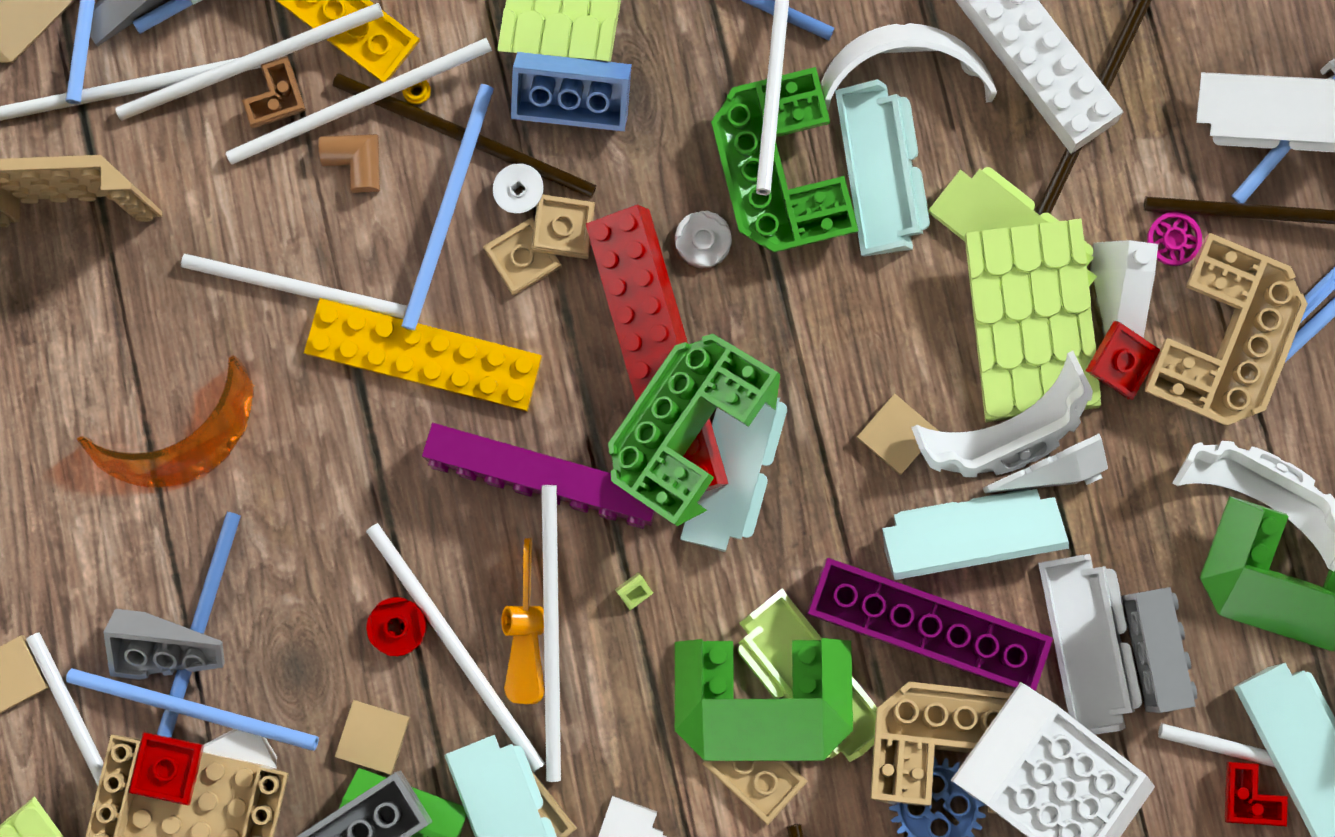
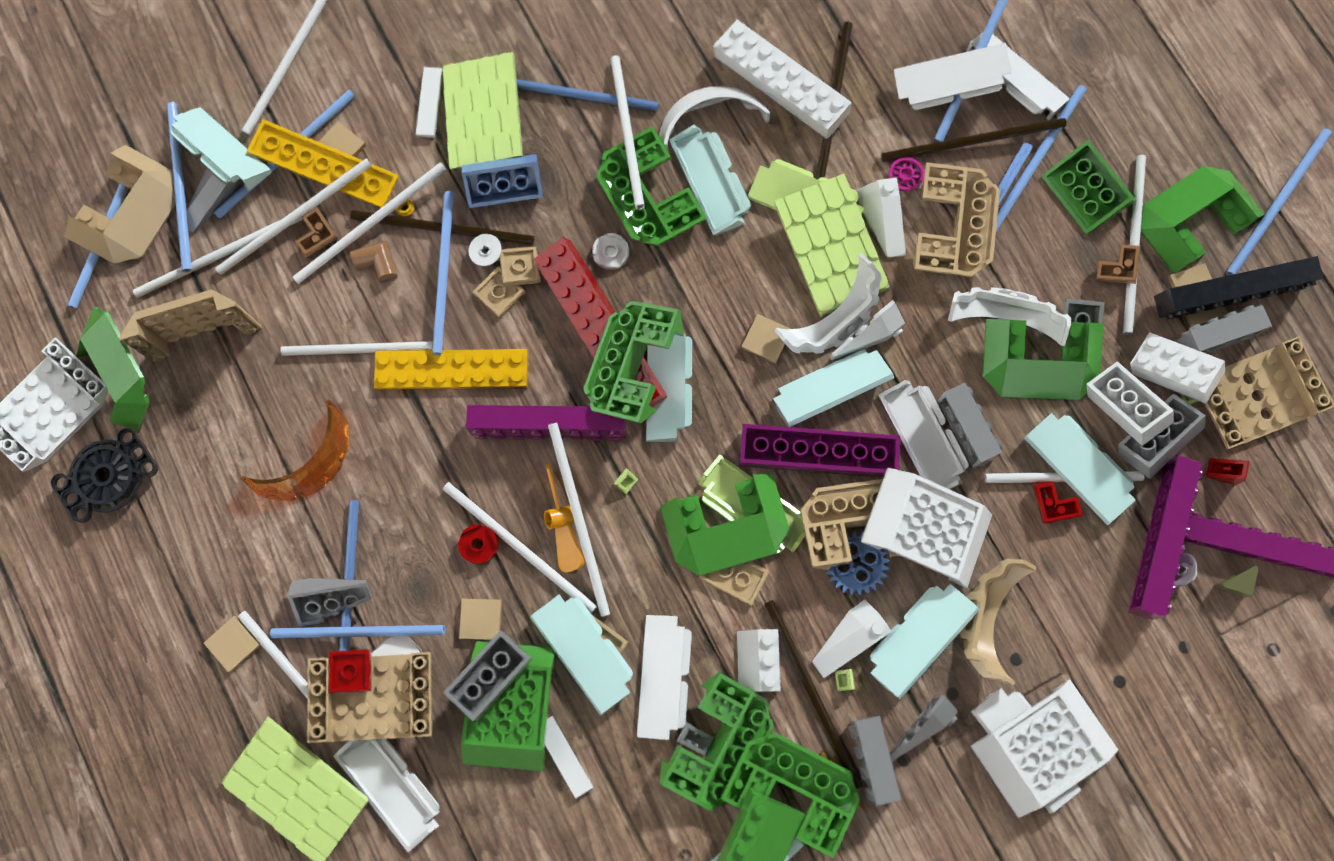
camera: 10 degrees left, 5 degrees down
red plate [1085,321,1160,400] -> none

